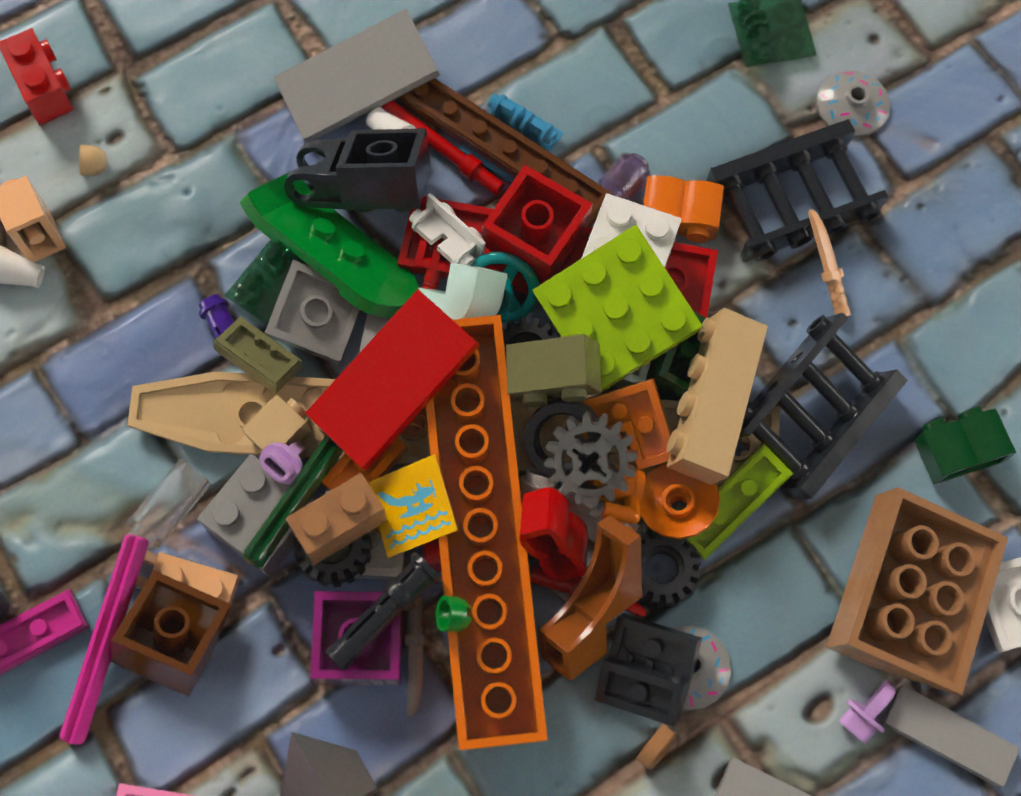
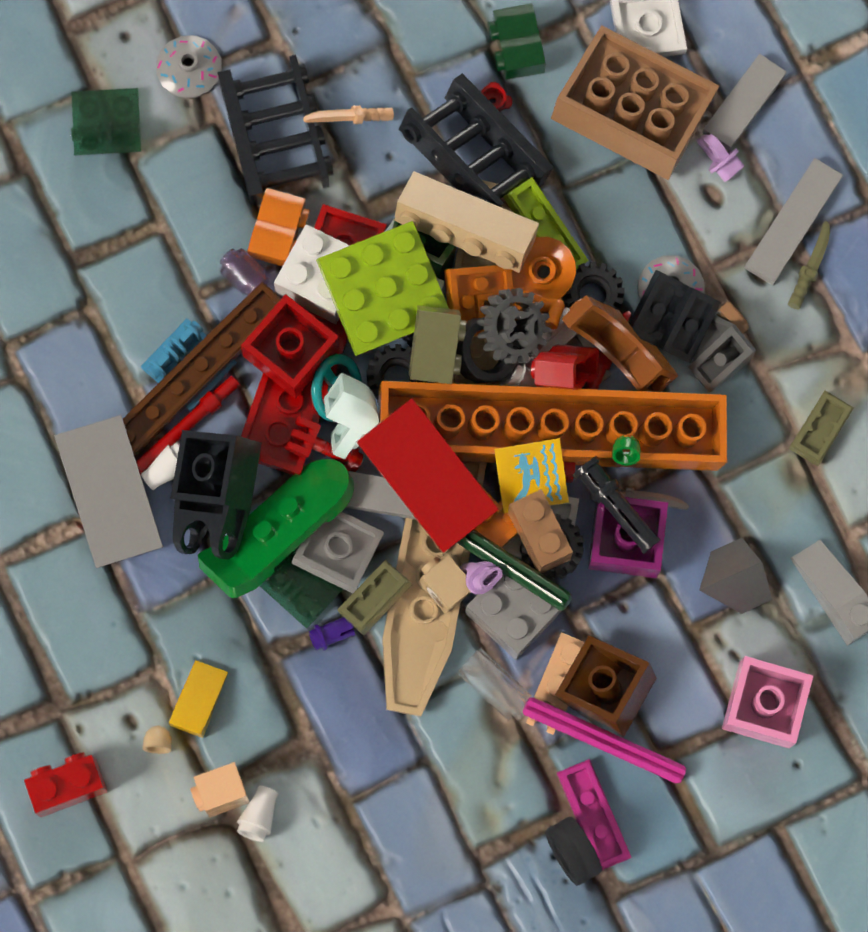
camera: 85 degrees left, 5 degrees up
white hinge [409,193,486,266] -> none
none -> yellow slope [169,660,228,738]
none -> red plate [481,82,513,112]
none -> dark grey slope [688,316,756,393]

